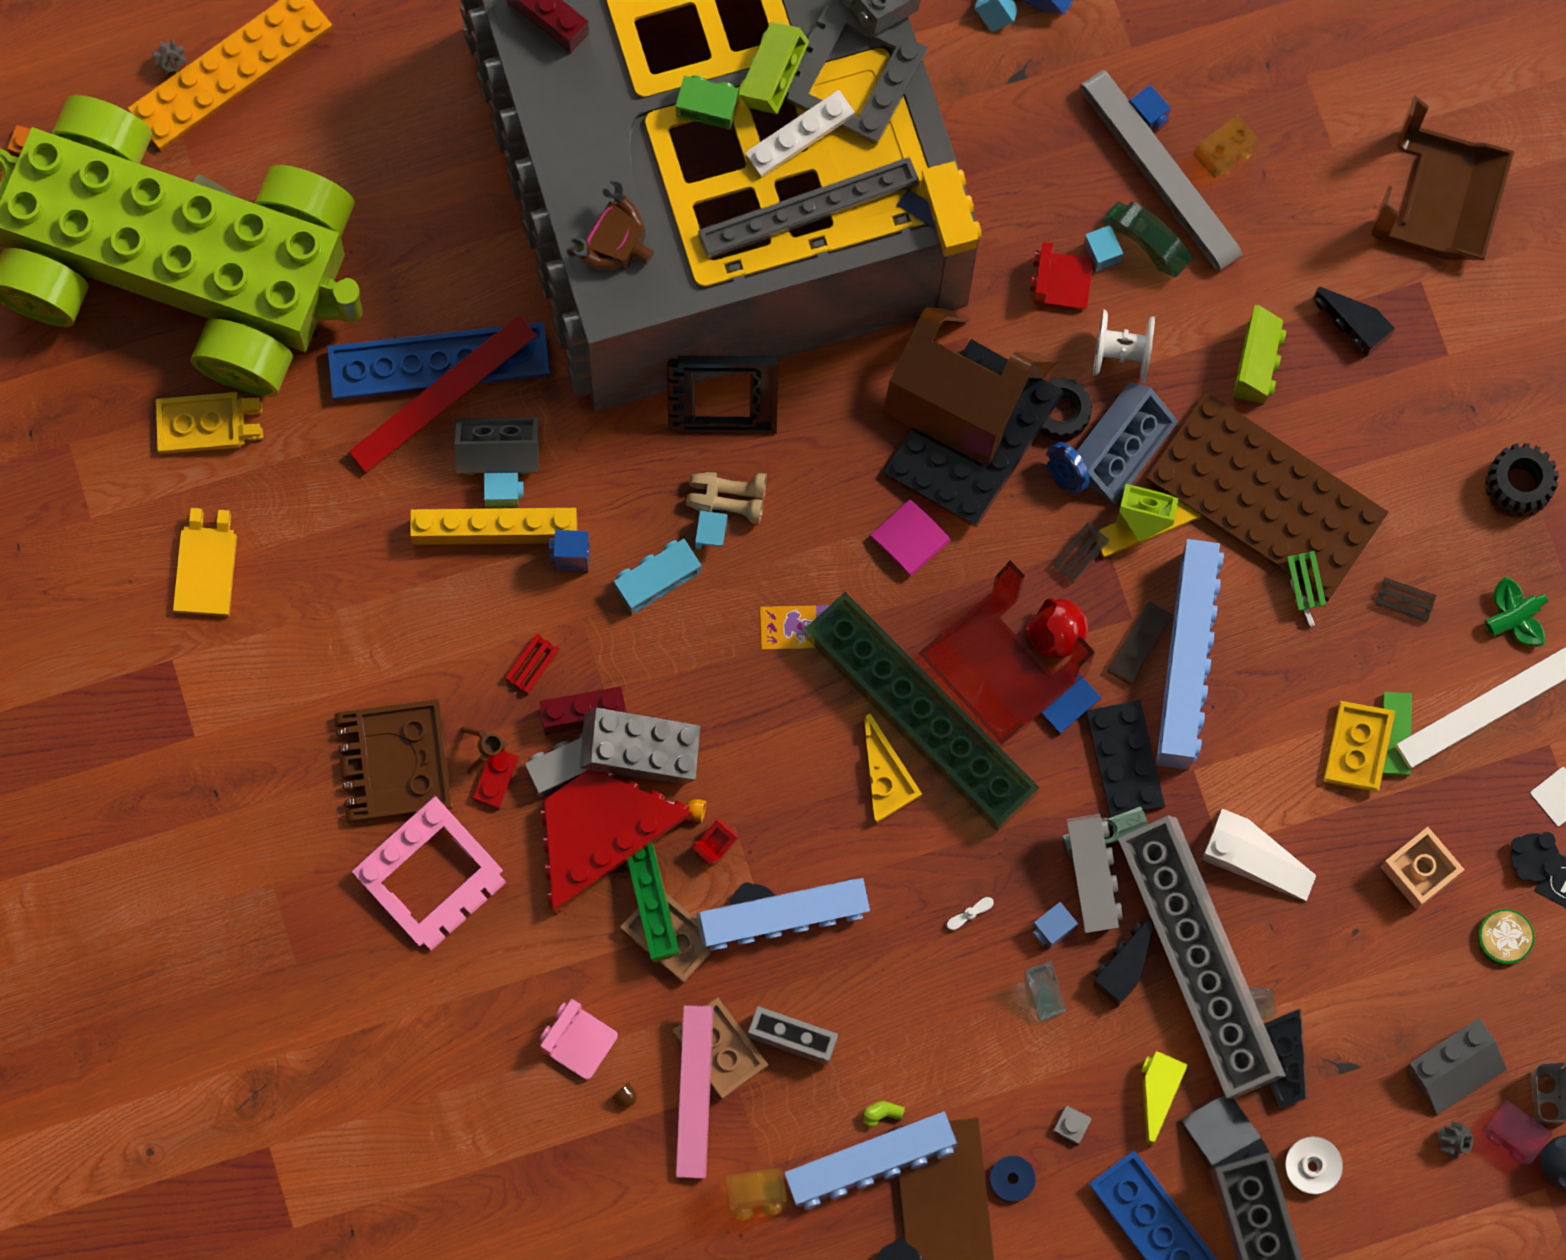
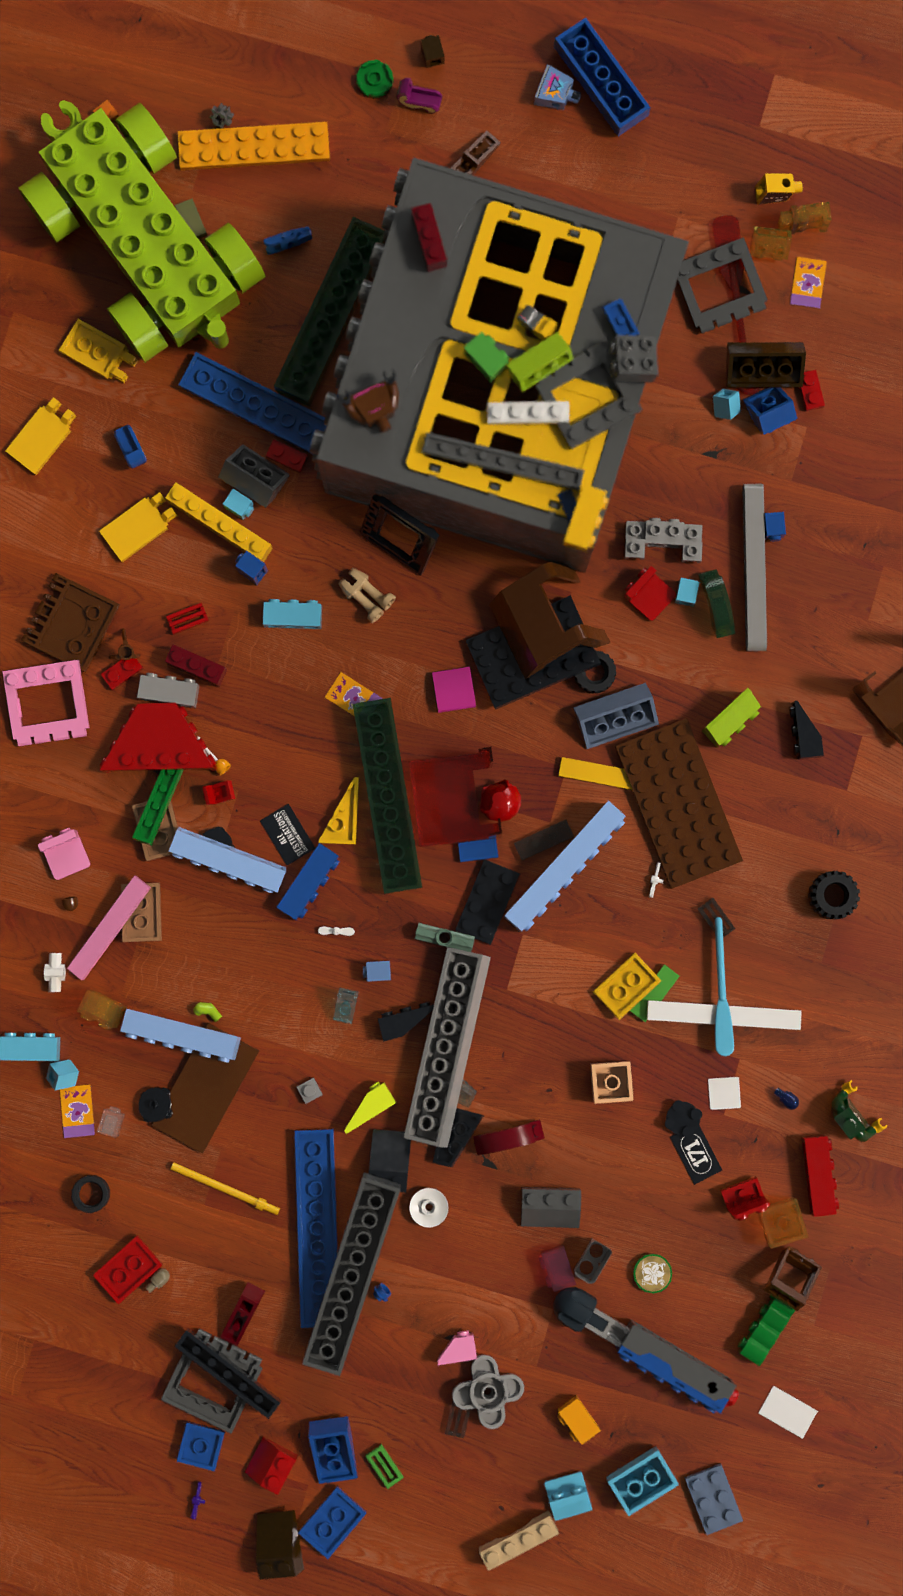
camera: 35 degrees right, 10 degrees up
red tile [349,315,537,473] -> none
brick [580,708,700,786] -> none
medium azure panel [696,511,727,550] -> none
light grey brick [748,1006,838,1066] -> none
dark blue piece [990,1156,1036,1203] -> none
blue tile [1046,442,1090,495] -> none
clear smoke tile [1053,522,1109,582] -> none
light grey brick [1067,814,1123,933] -> none
white piece [1093,309,1155,383] -> none
lime slope [1116,484,1179,542] -> none
clear yellow brick [1194,114,1258,179] -> none
white wedge [1202,809,1316,902] -> none
bright green tile [1287,551,1326,611] -> none
dark grey gear [1437,1121,1473,1159] -> none
tile [1477,909,1535,965] -> none
green plant [1484,576,1548,647] -> none
none -> white axle [44,953,66,992]
none -> yellow tile [99,492,177,563]
none -> blue animal [114,425,147,469]
none -> black sticker [260,804,315,865]
none -> blue hinge [263,227,313,255]
none -> red plate [266,439,308,473]
none -> clear green brick [274,217,386,407]
none -> blue brick [277,843,340,920]
none -> dark red arch [473,1120,545,1155]
none -> leg [517,305,557,341]
none -> light grey bracket [624,518,703,563]
none -> medium azure piece [715,917,734,1056]

